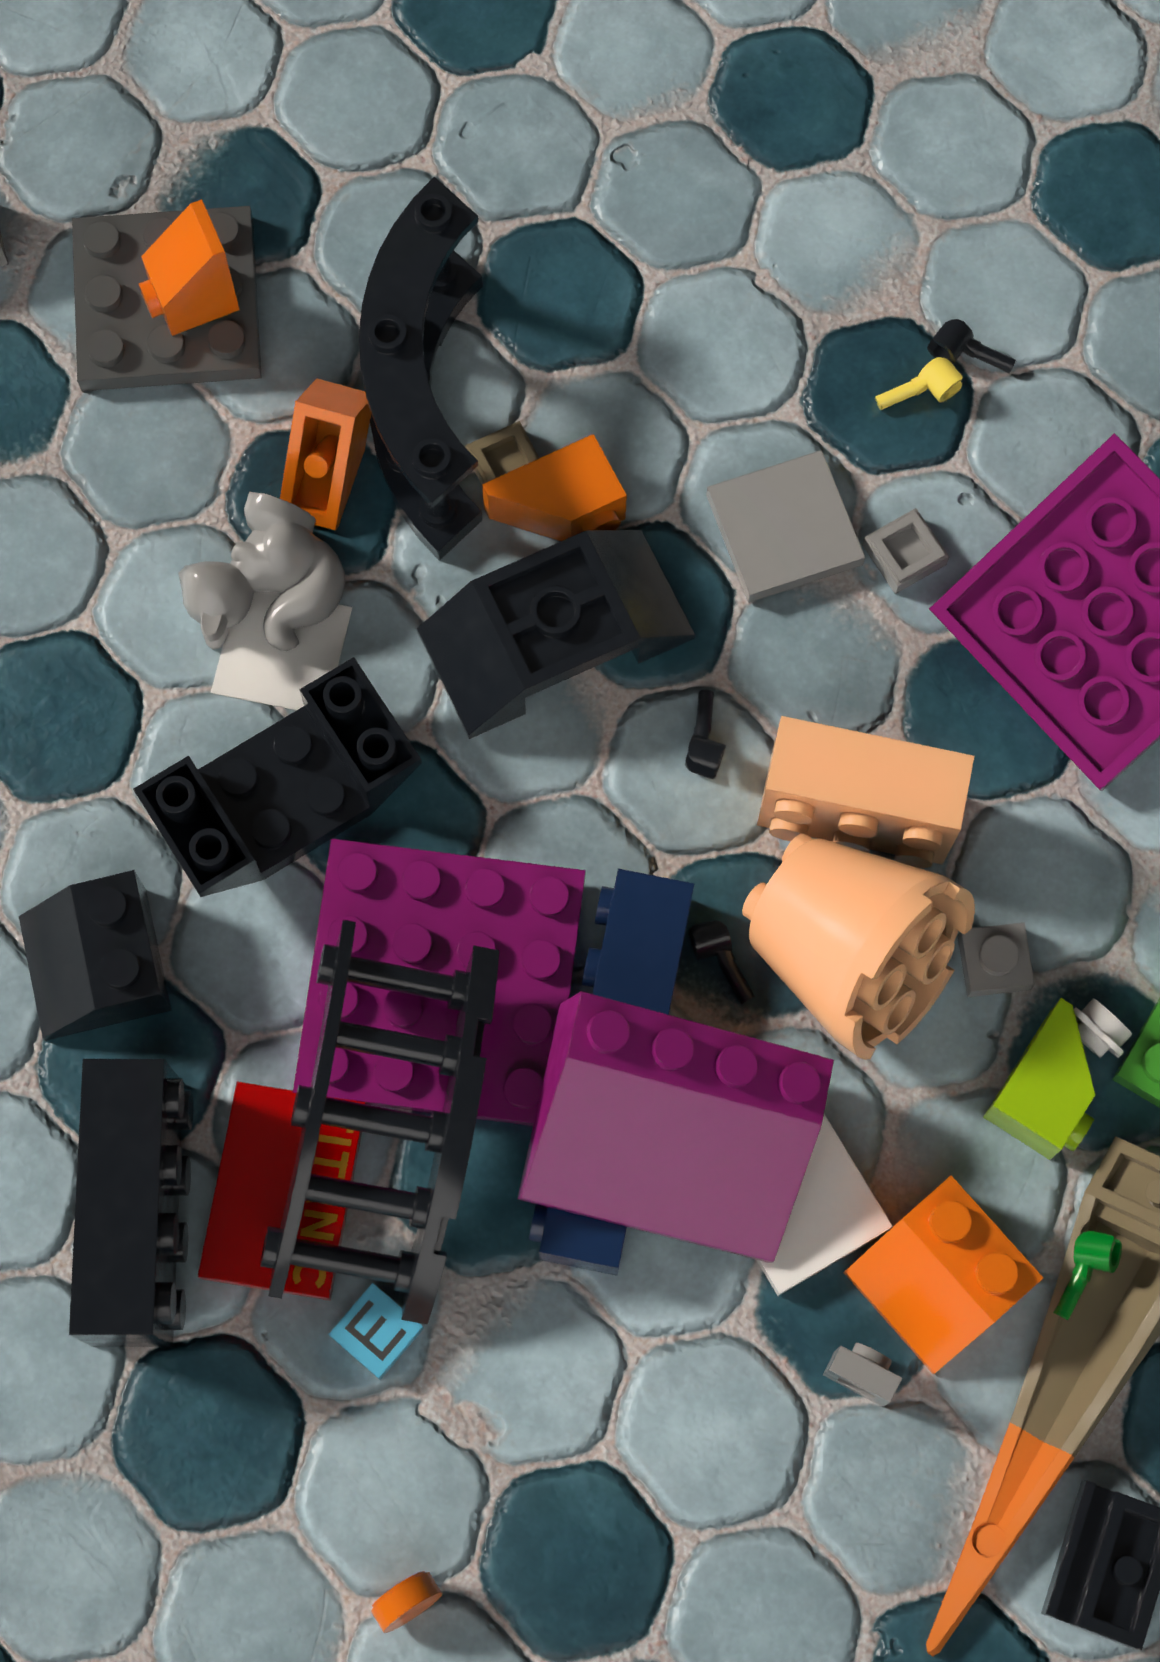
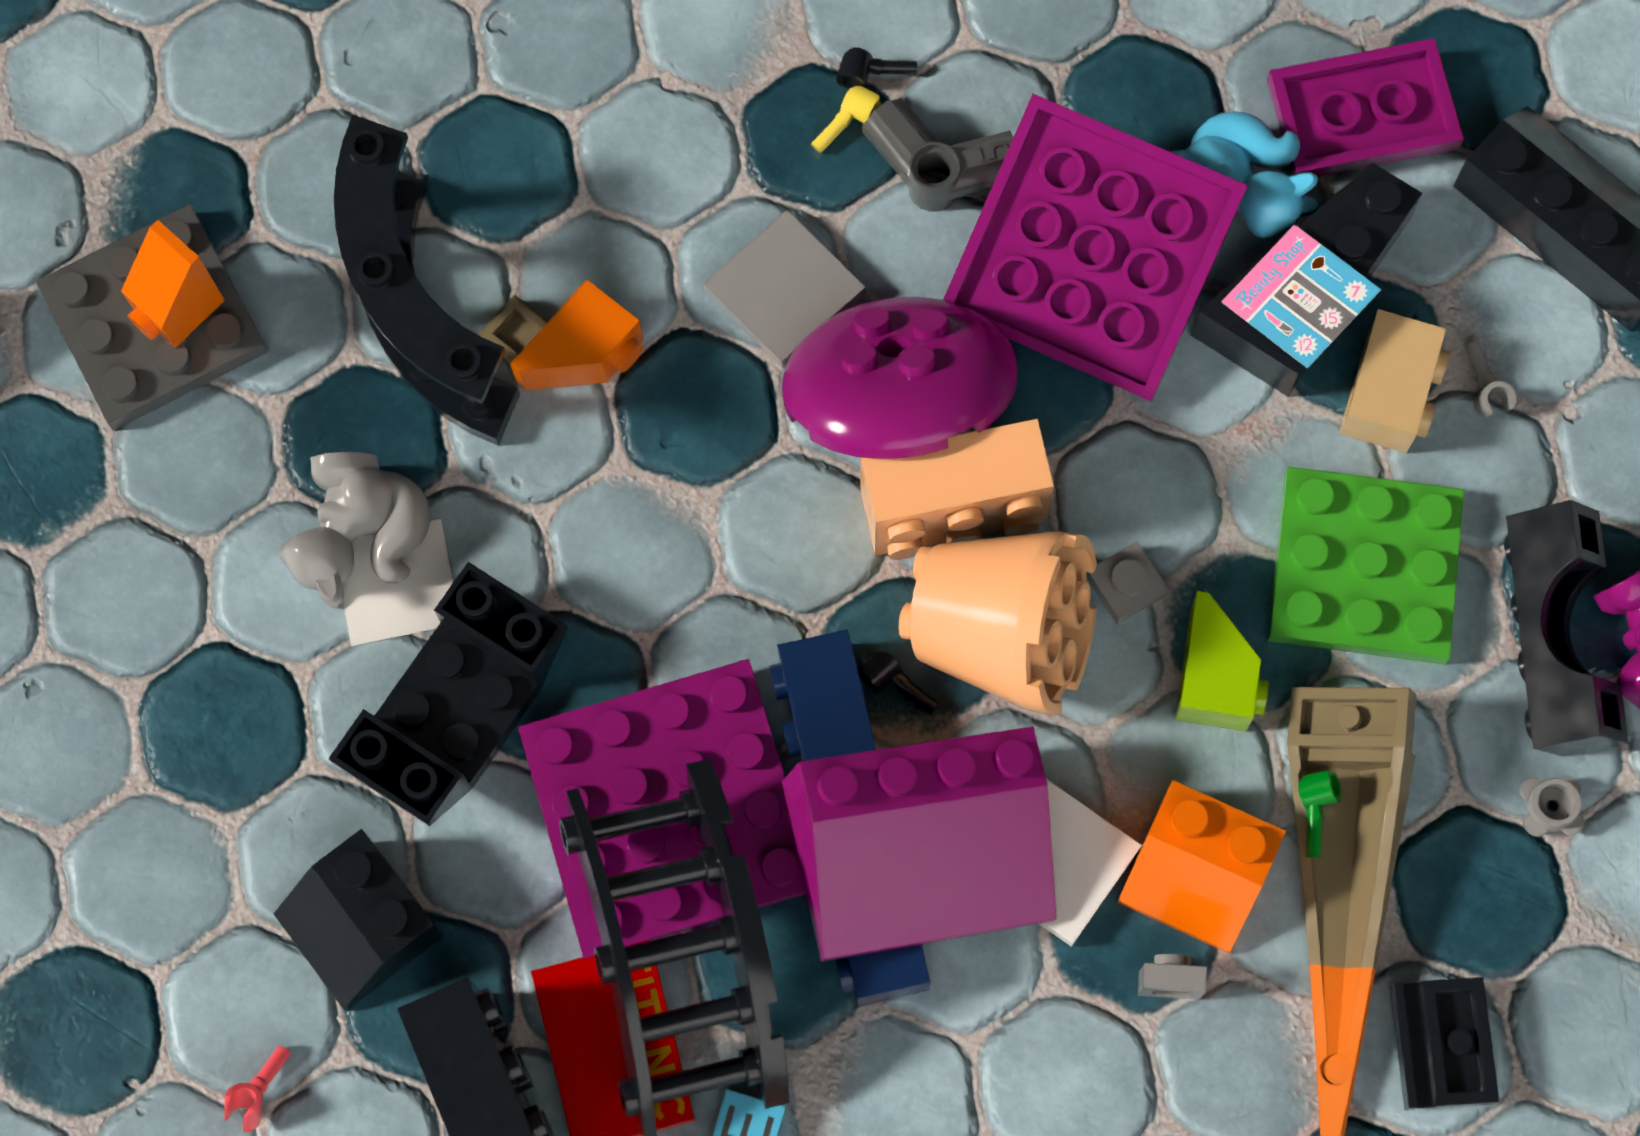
camera: 20 degrees left, 0 degrees up
orange slope [280,378,371,530] -> none
black slope [417,530,695,739] -> none
black hand [685,690,726,779] -> none
light grey tile [862,508,949,594] -> none
white plate [1074,998,1132,1058] -> none
none -> magenta brick [782,297,1018,459]
none -> dark grey piece [862,97,1013,212]

